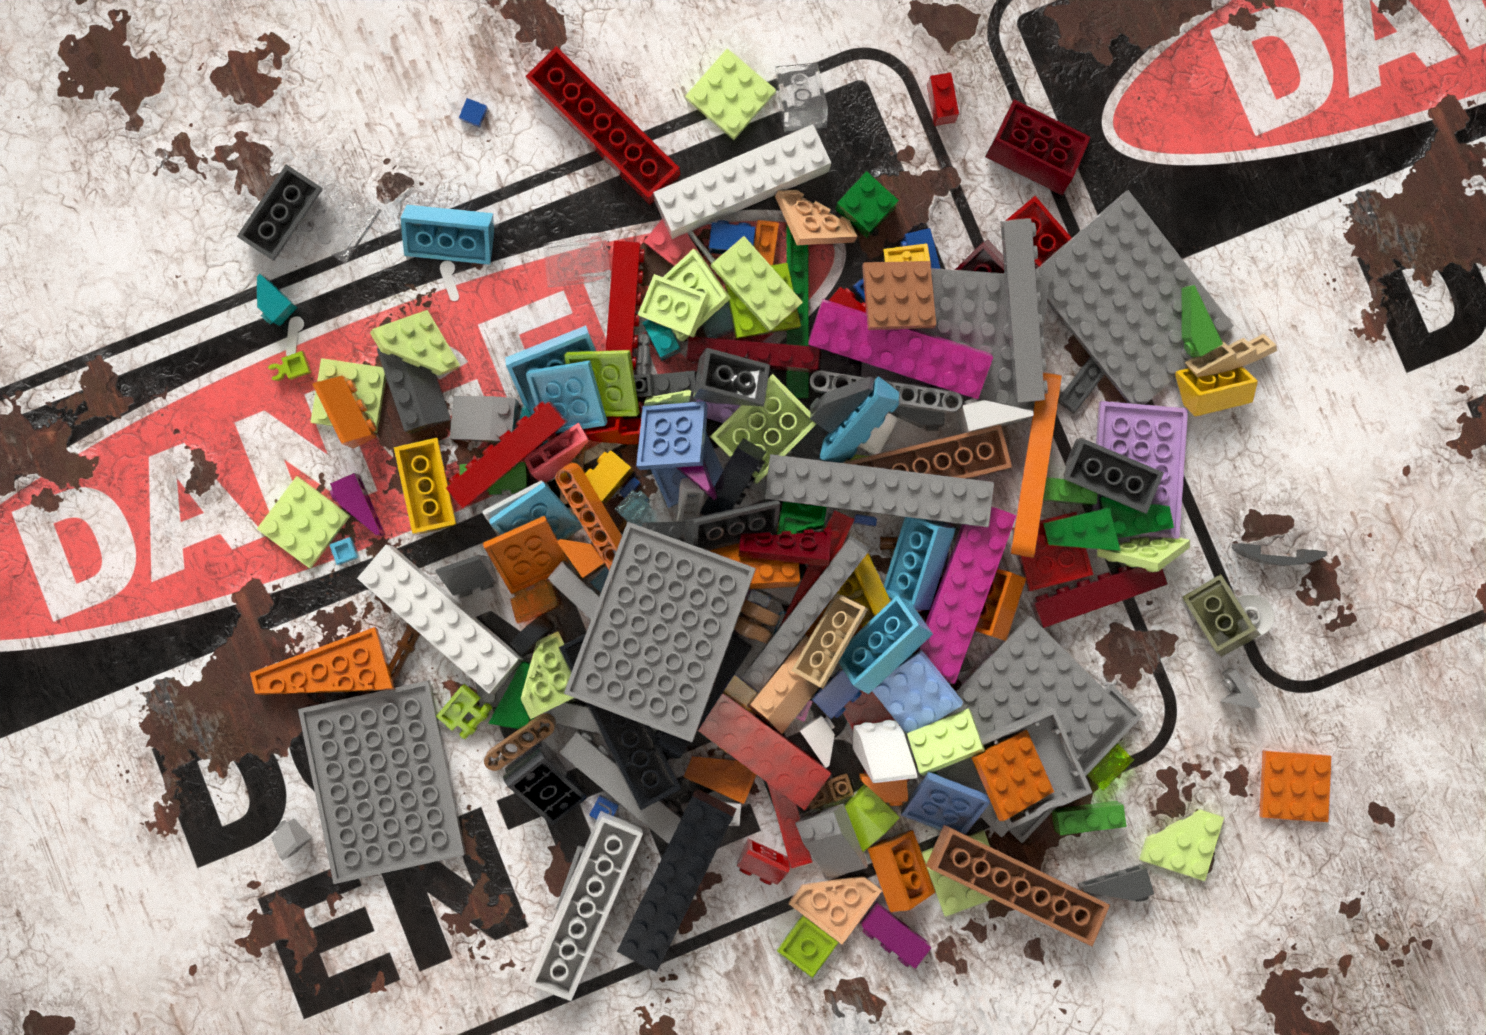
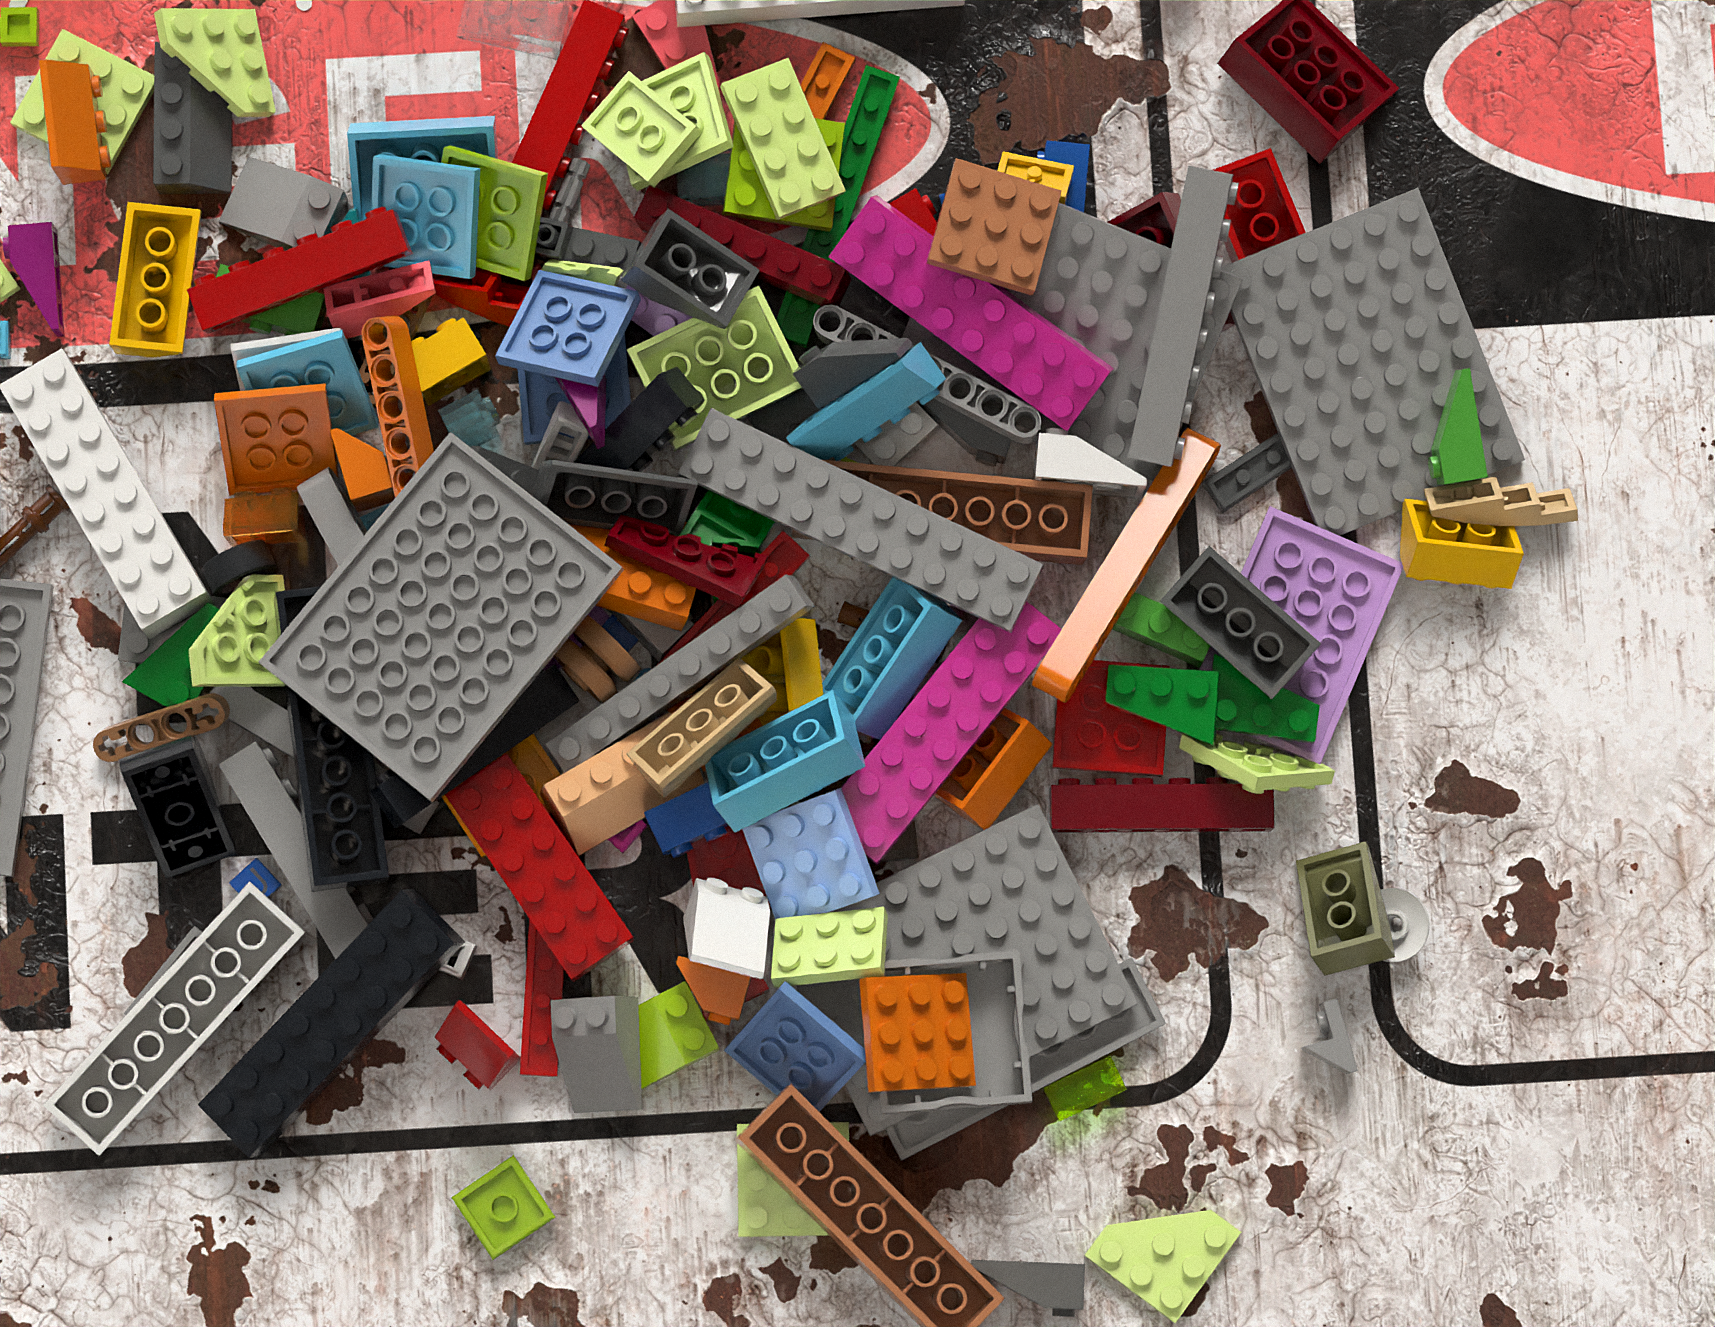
camera: 20 degrees right, 5 degrees down
dark grey slope [436,555,498,598] -> none
lime plate [436,683,492,739] -> none
blue tile [620,477,641,500] -> none
teal slope [642,320,681,362] -> none
orange wing [683,756,757,804] -> none
white piece [687,231,718,275] -> none
blue brick [709,220,755,254] -> none
light nougat plate [775,190,857,245] -> none
light nougat plate [789,875,882,945] -> none
white slope [799,714,835,768] -> none
medium nougat slope [808,774,854,810] -> none
green brick [835,171,899,238] -> none
blue tile [853,514,877,527] -> none
magenta brick [860,901,932,969] -> none
orange slope [868,830,936,912] -> none
bright green brick [1052,801,1127,835] -> none
dark grey slope [1231,543,1327,566] -> none
orange plate [1259,750,1331,822] -> none

